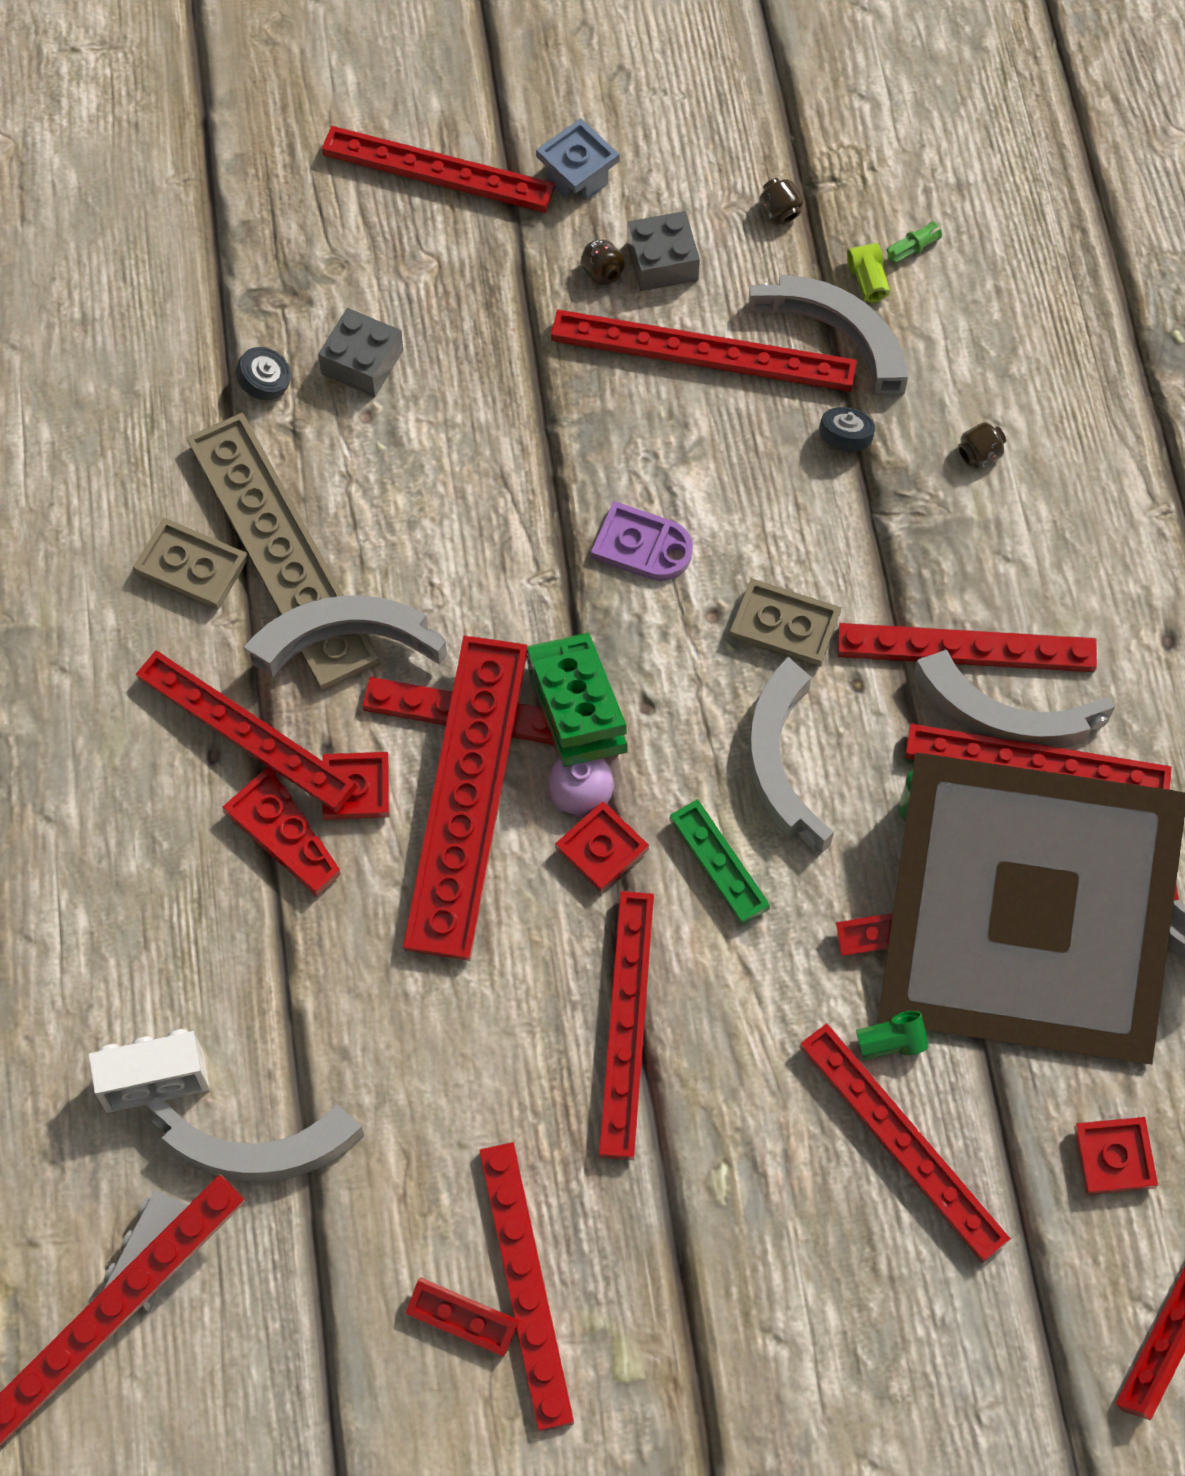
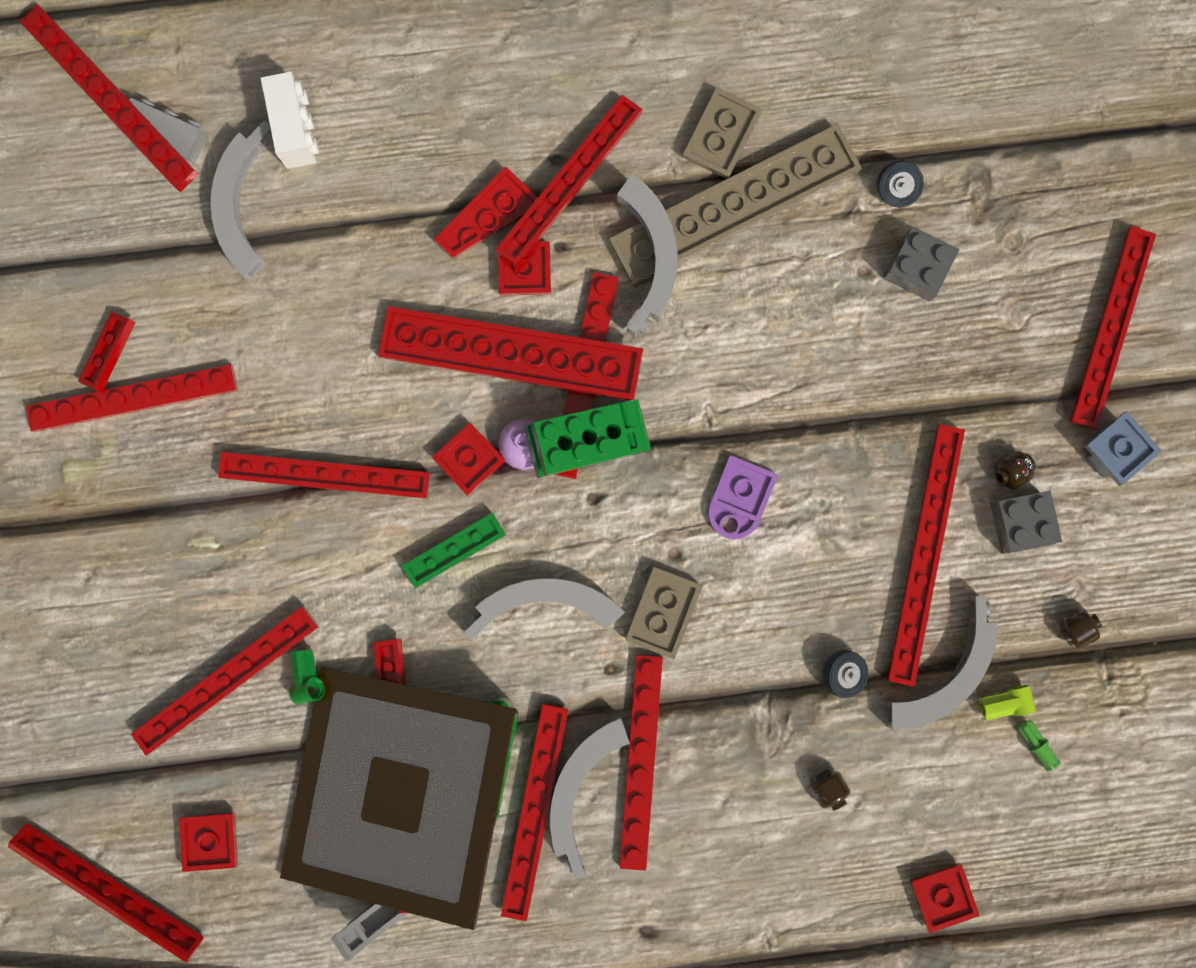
camera: 90 degrees right, 20 degrees up
none -> red plate [910,863,980,933]

